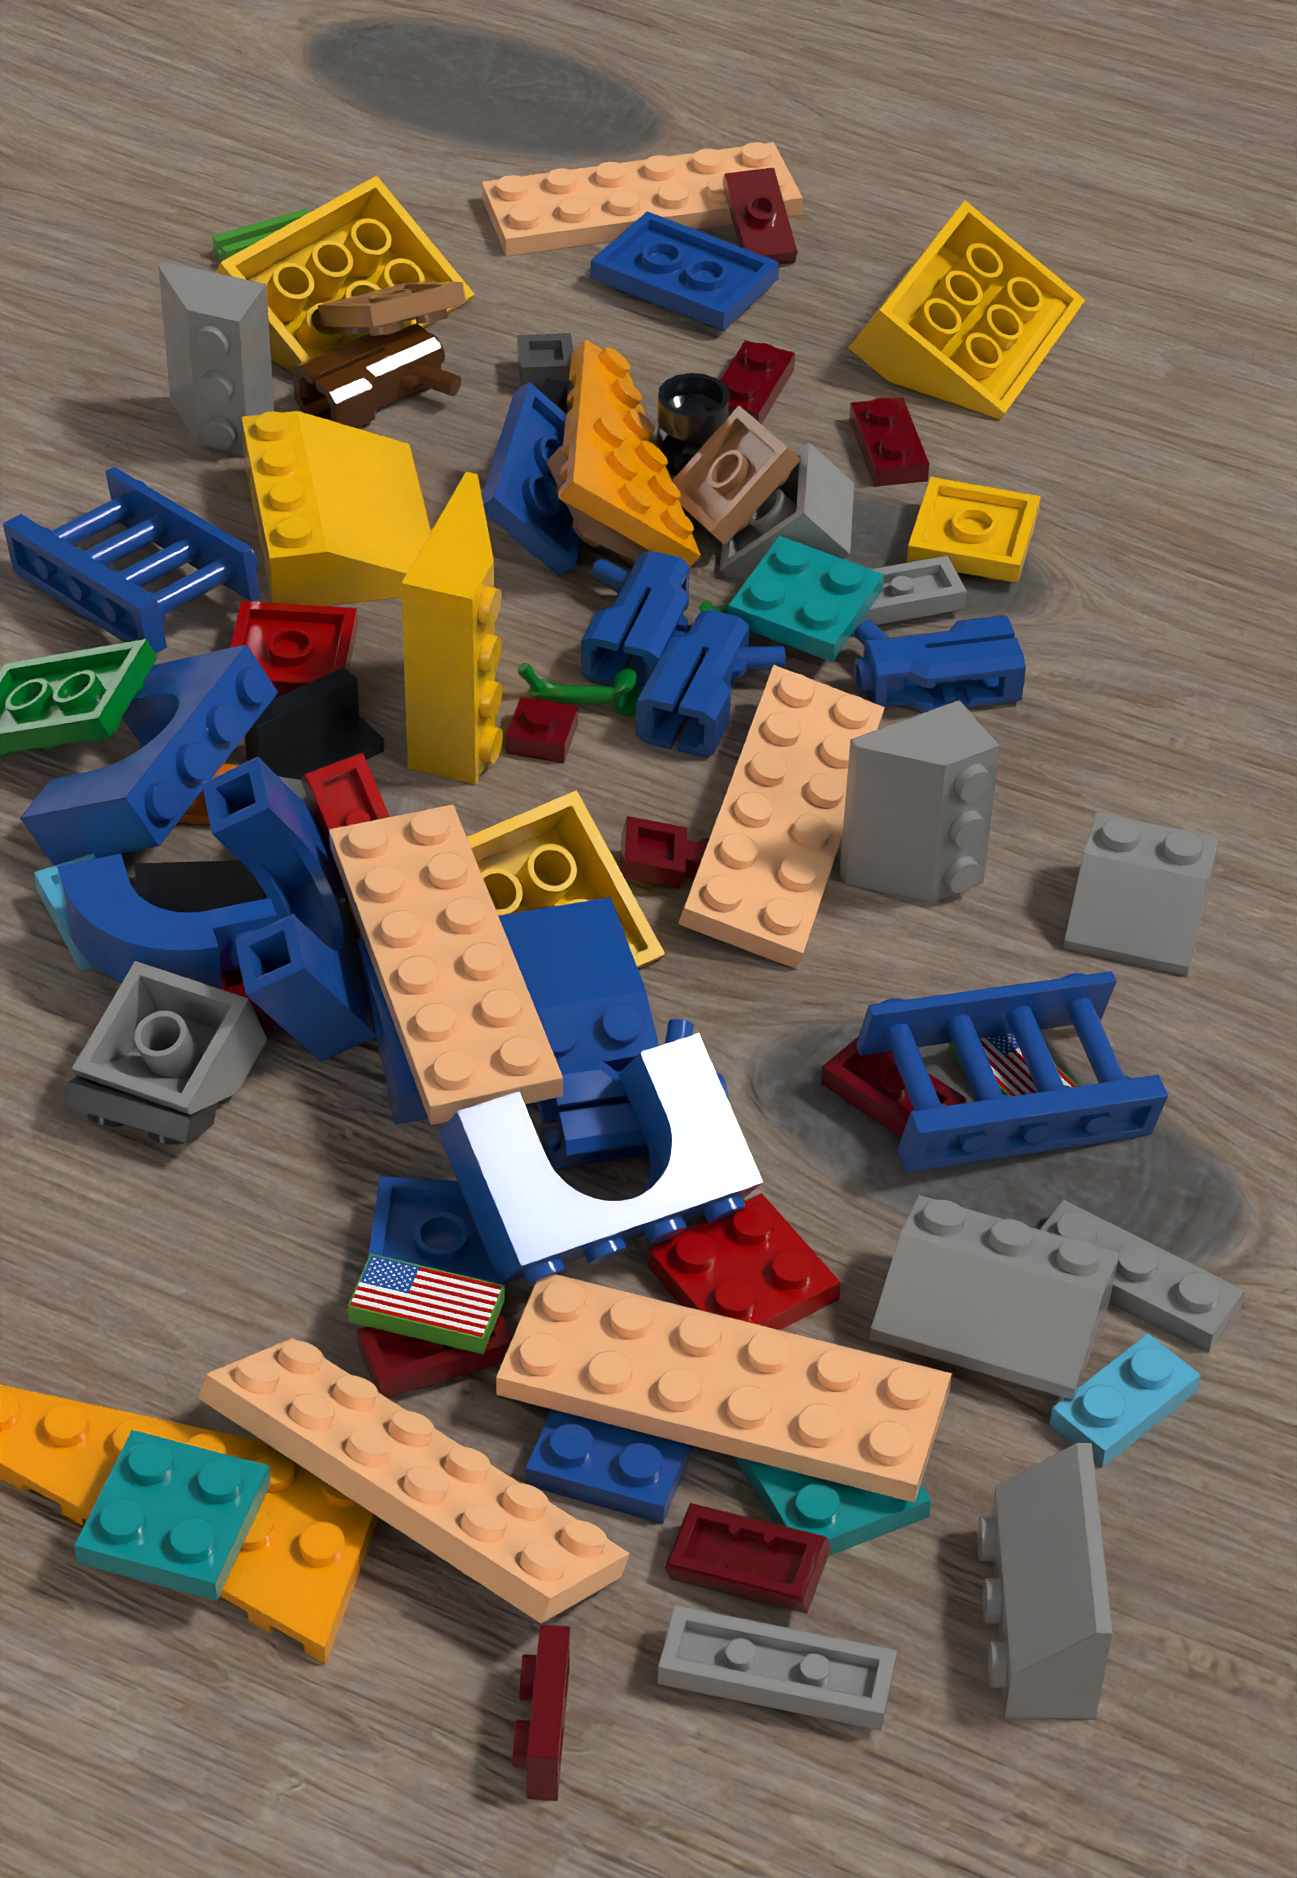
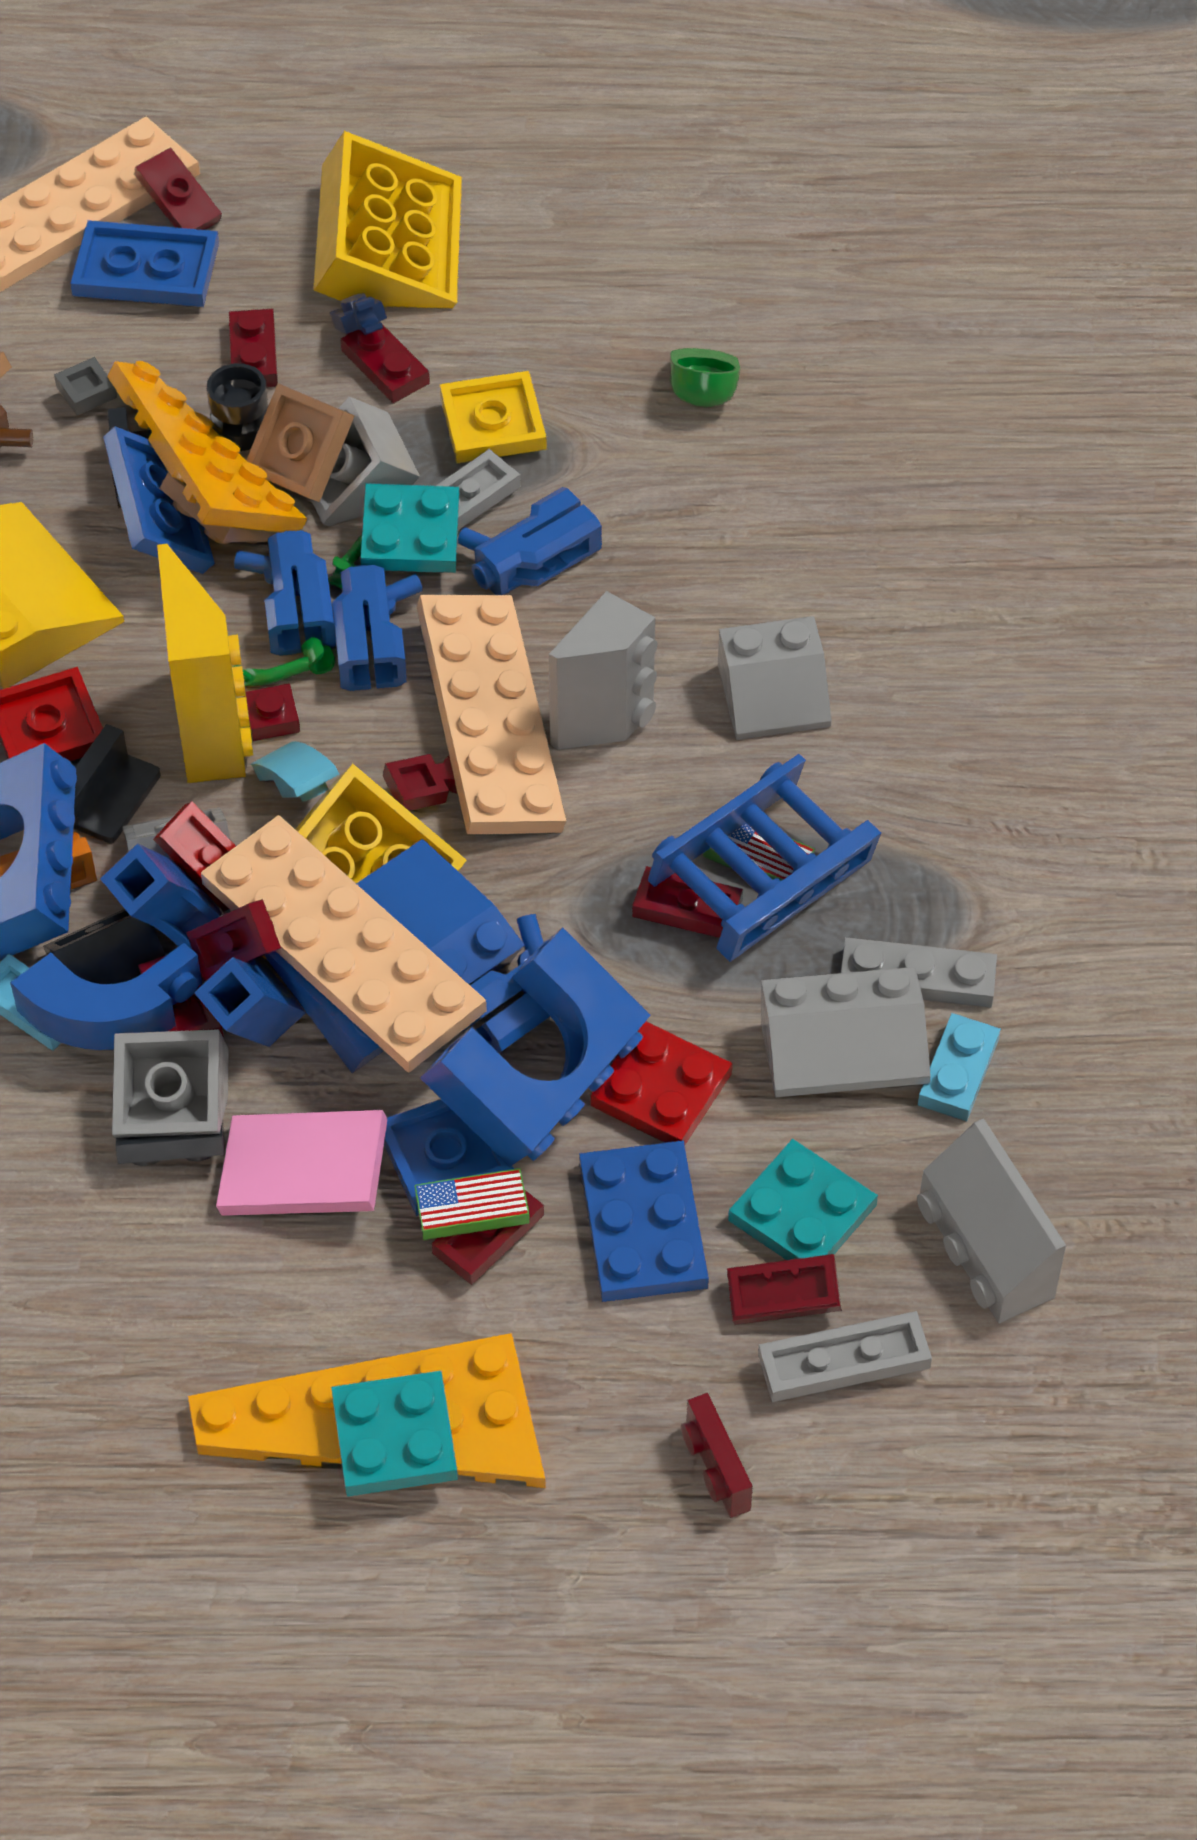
camera: 25 degrees left, 10 degrees up
light nougat plate [198,1338,630,1624] -> none
light nougat plate [496,1274,952,1503] -> none
none -> dark red plate [186,899,281,981]
none -> bright pink tile [216,1110,388,1216]
none -> medium azure slope [251,741,339,802]
none -> dark blue plate [329,293,387,335]
none -> green cap [670,348,740,407]

